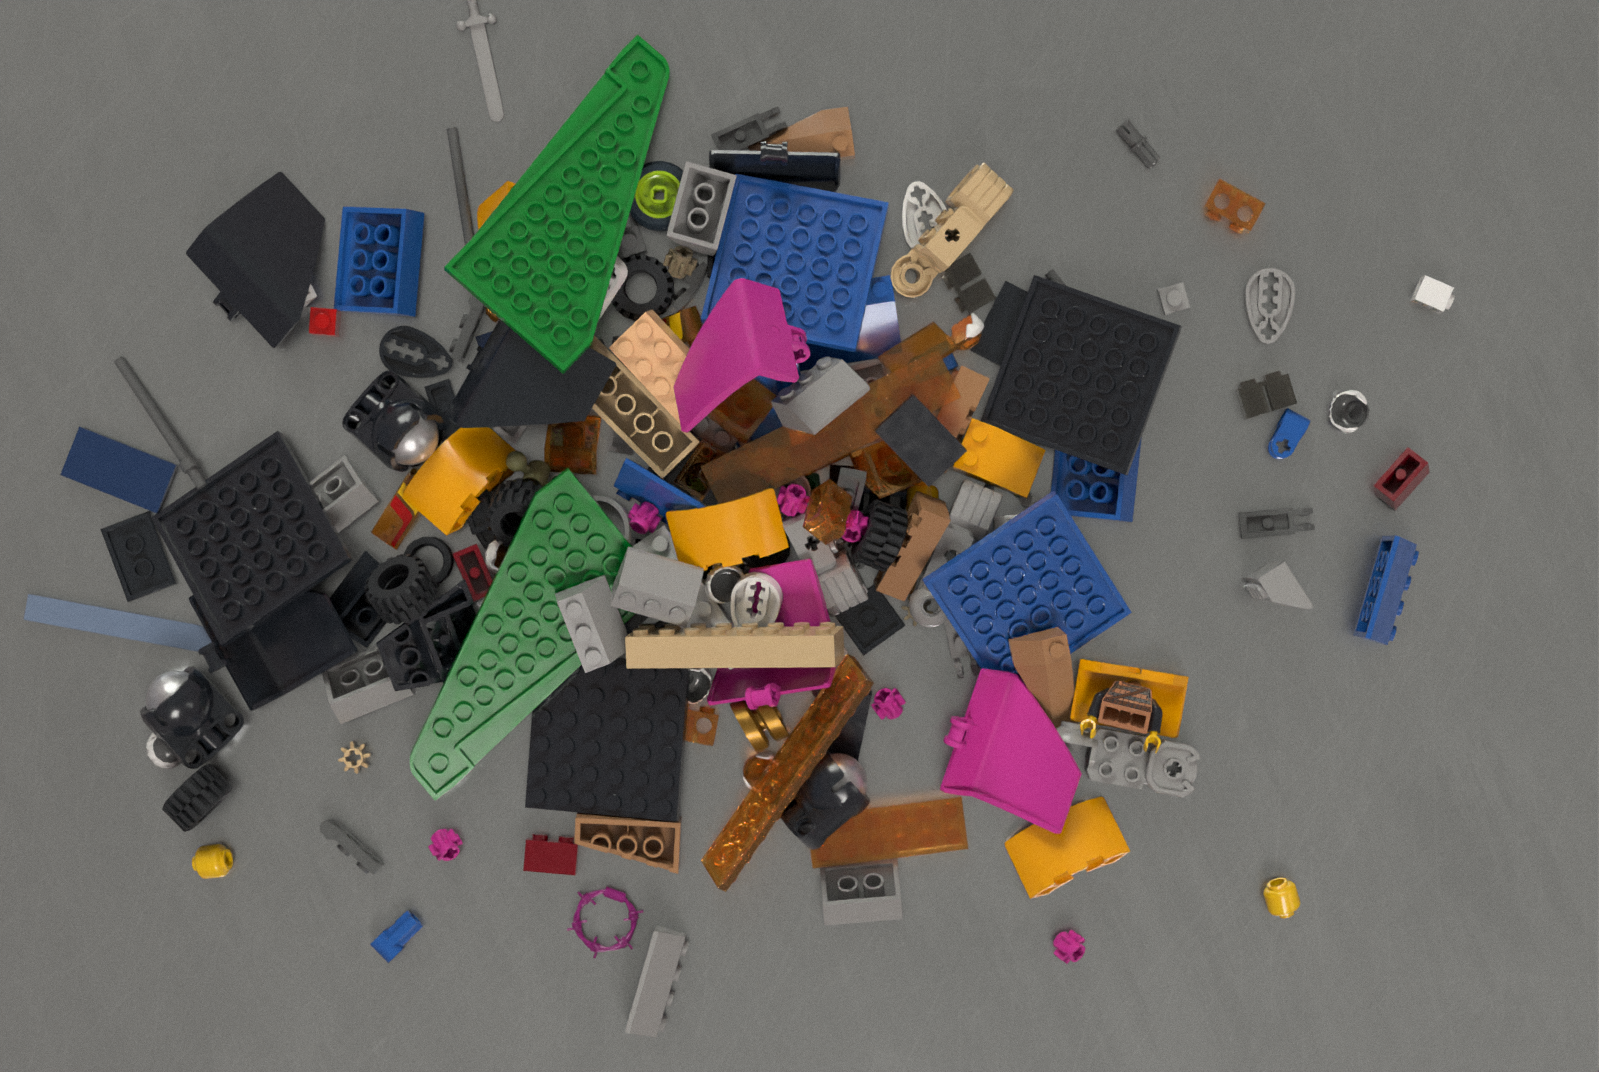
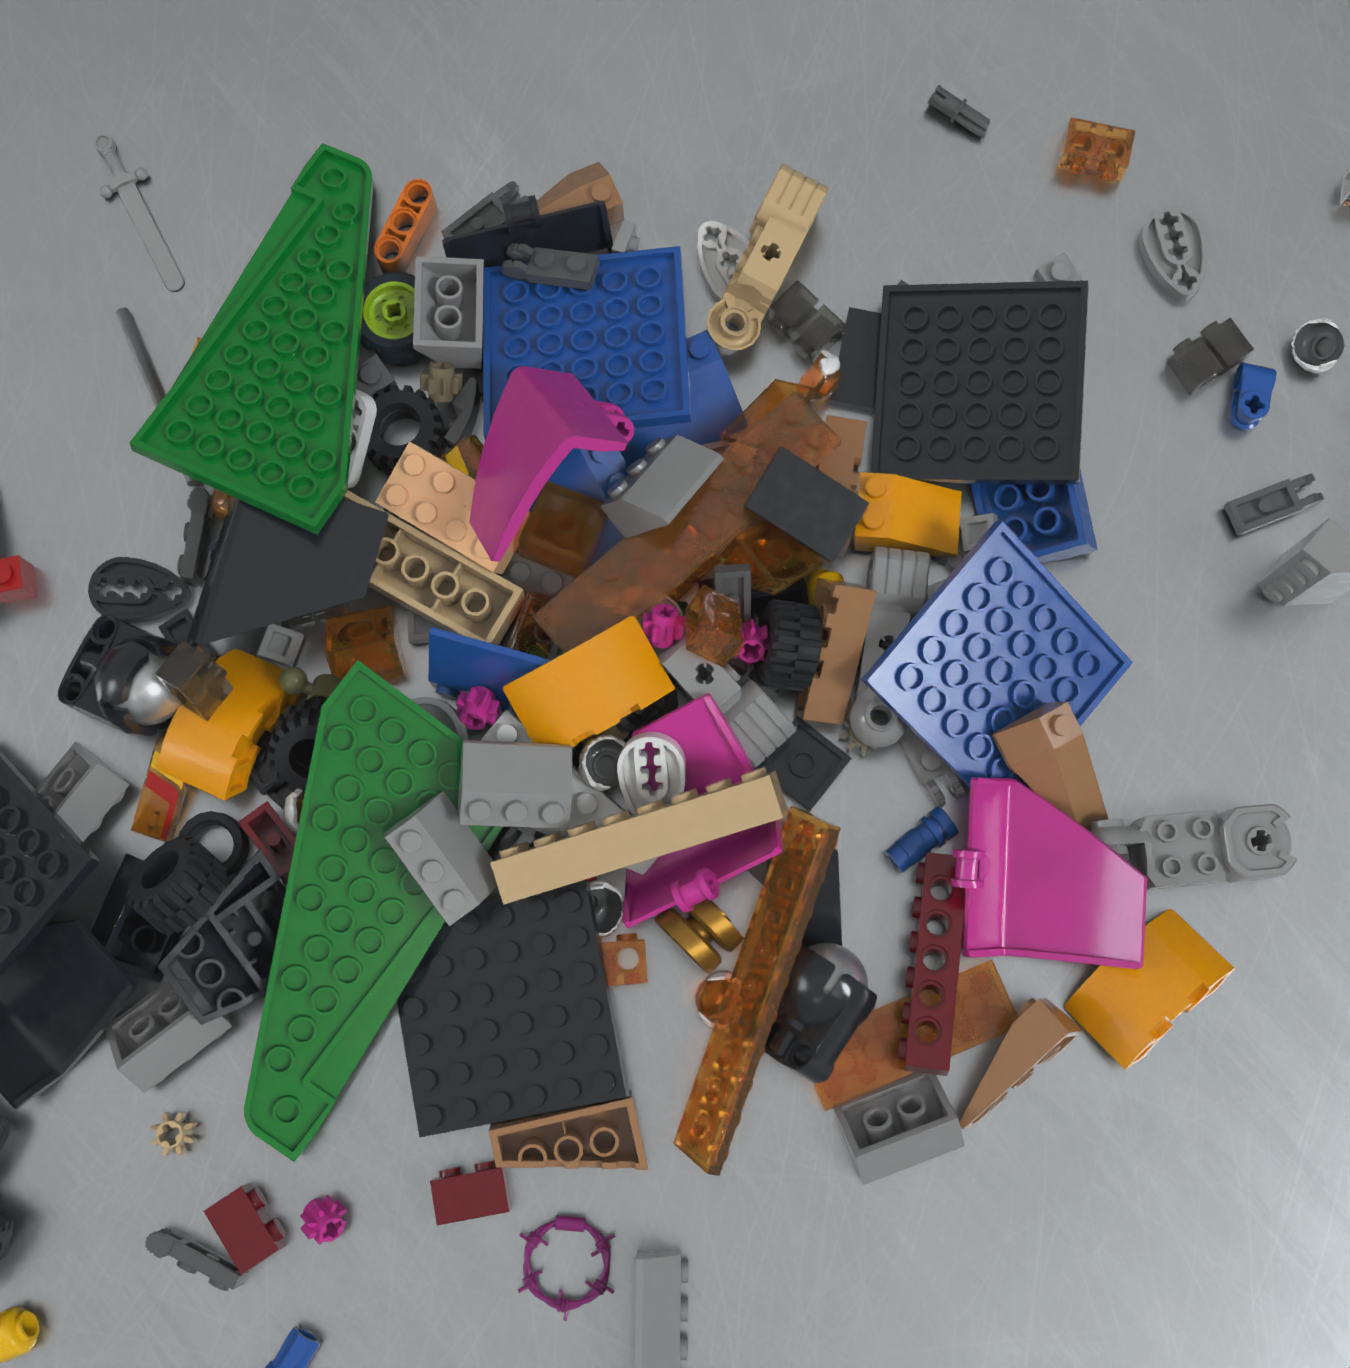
camera: 20 degrees left, 10 degrees down
blue slope [334,207,425,317] -> none
dark pink gear [871,688,906,720] -> none
dark pink gear [1053,930,1085,964] -> none
light orange panel [1070,659,1189,738] -> none
torso [1080,680,1163,754] -> none
none -> clear smoke piece [155,641,234,721]
none -> dark red brick [203,1183,287,1275]
none -> orange beam [374,179,437,273]
none -> dark grey hinge [501,243,600,290]
none -> light grey plate [611,220,640,253]
none -> blue axle [884,806,959,873]
none -> dark red brick [897,852,966,1076]
none -> medium nougat wedge [959,998,1083,1129]
none -> light grey plate [960,513,998,554]

